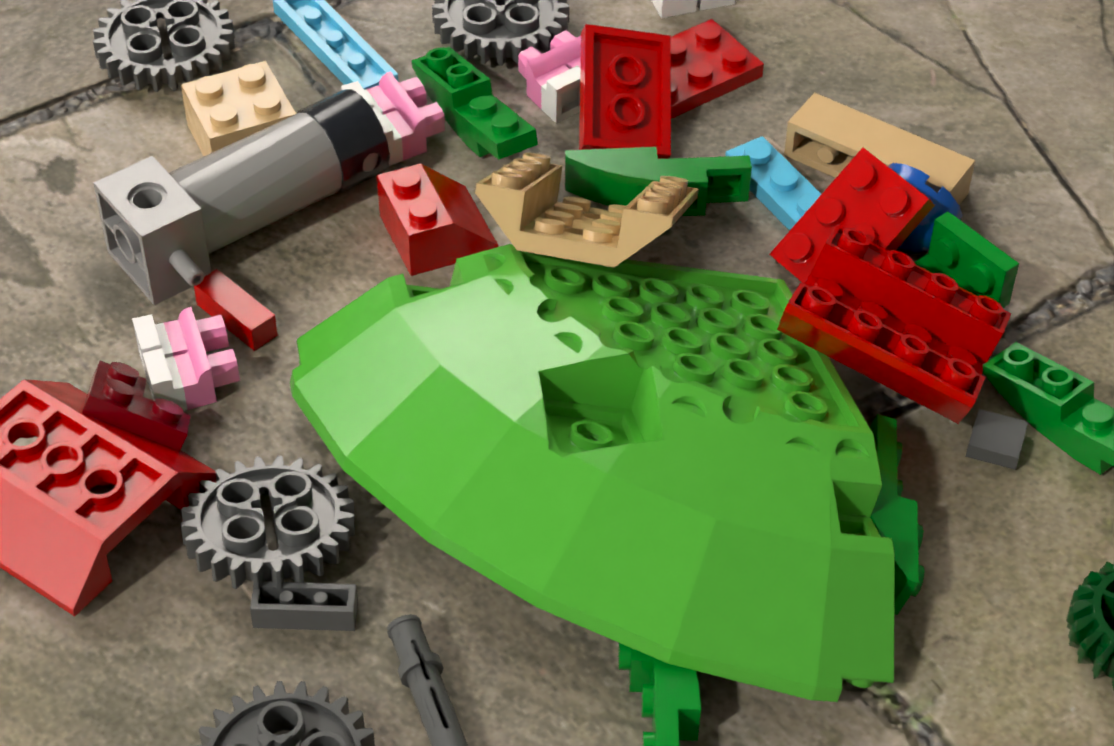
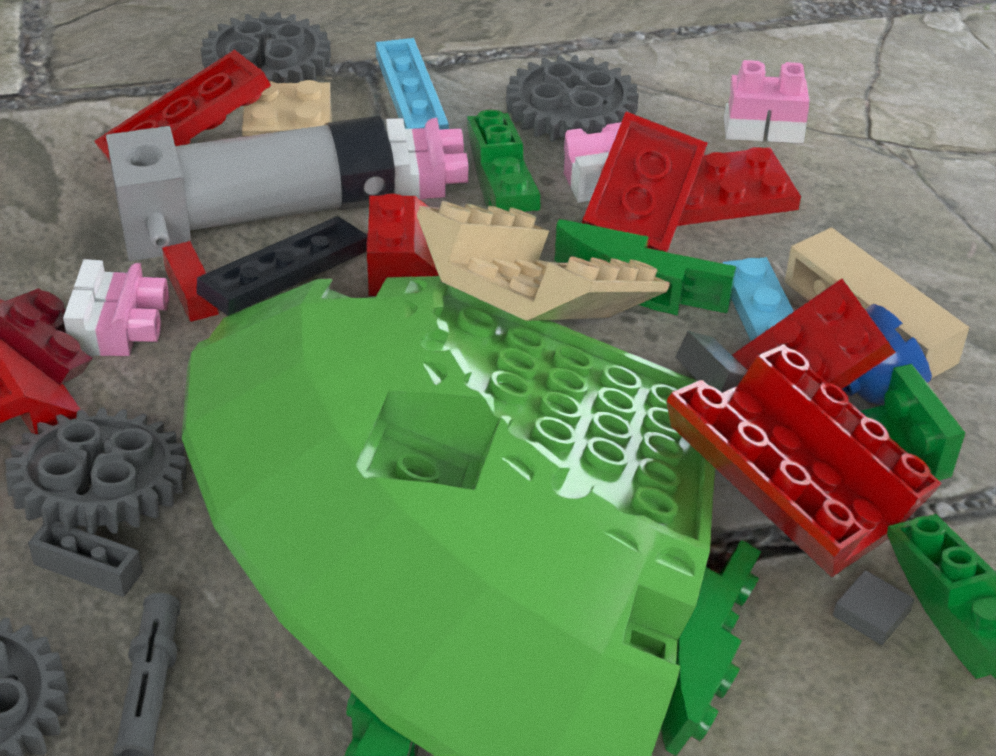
camera: 20 degrees right, 5 degrees down
none -> red plate [94,49,271,164]
none -> black plate [196,216,368,316]
none -> dark grey piece [675,331,748,393]

